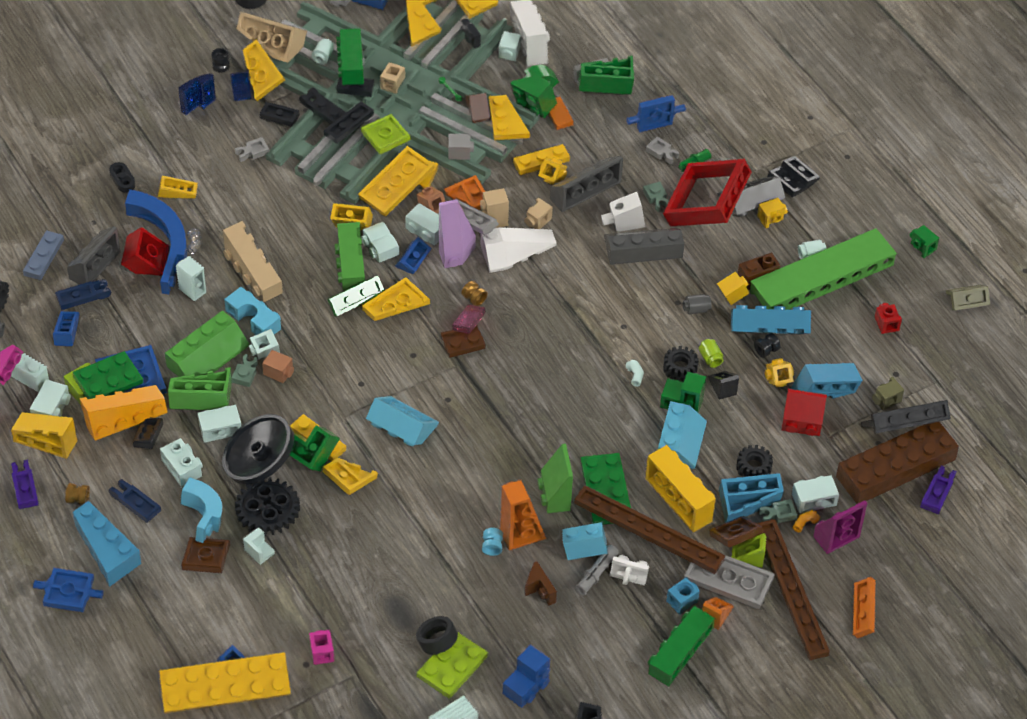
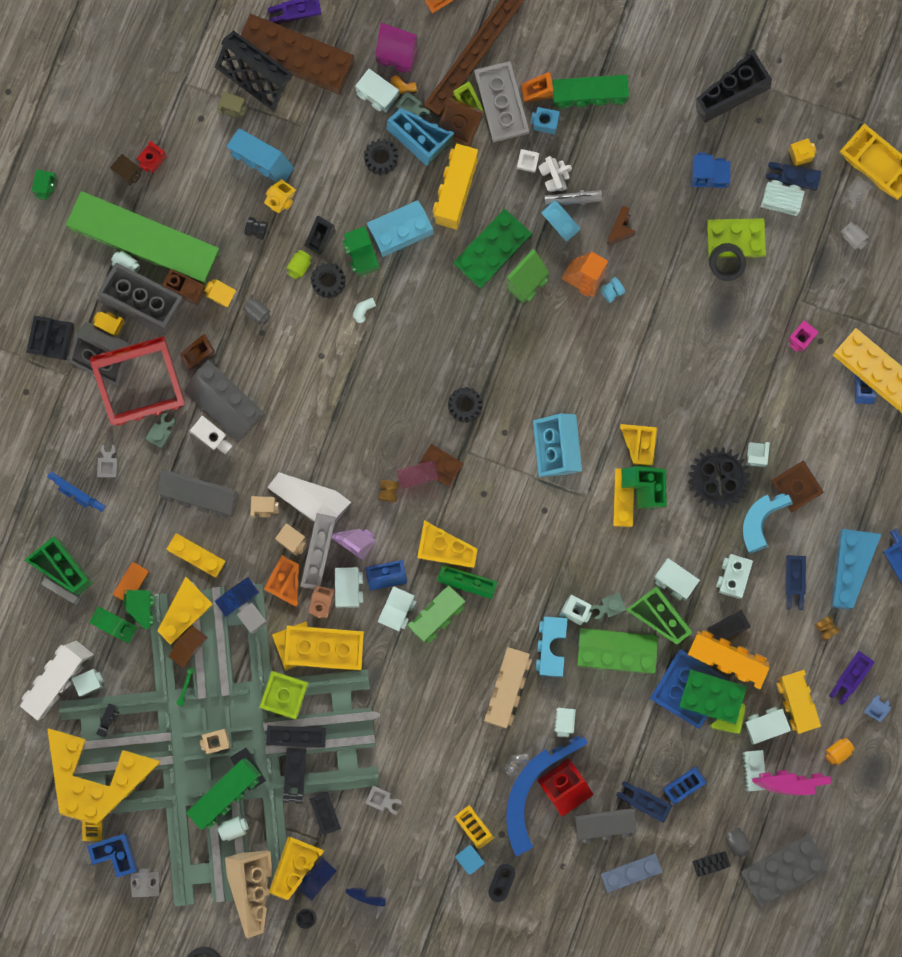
camera: 120 degrees left, 30 degrees up
black dish [222,414,294,484] -> none
nougat brick [262,350,294,383] -> none
yellow brick [330,203,373,230] -> none
yellow brick [538,157,567,185] -> none
reddish brown plate [574,485,725,574] -> none
green axle [678,149,712,172] -> none
dark azure wedge [731,305,811,334] -> none
red slope [781,389,827,436] -> none
olive panel [946,284,990,311] -> none
none -> dark grey slope [97,263,183,336]
none -> dark brown brick [110,154,142,186]
none -> reddish brown slope [179,334,215,370]
none -> clear blue slope [215,577,260,617]
none -> black tyre [448,387,482,423]
none -> dark azure panel [455,844,485,875]
none -> white plate [517,149,539,173]

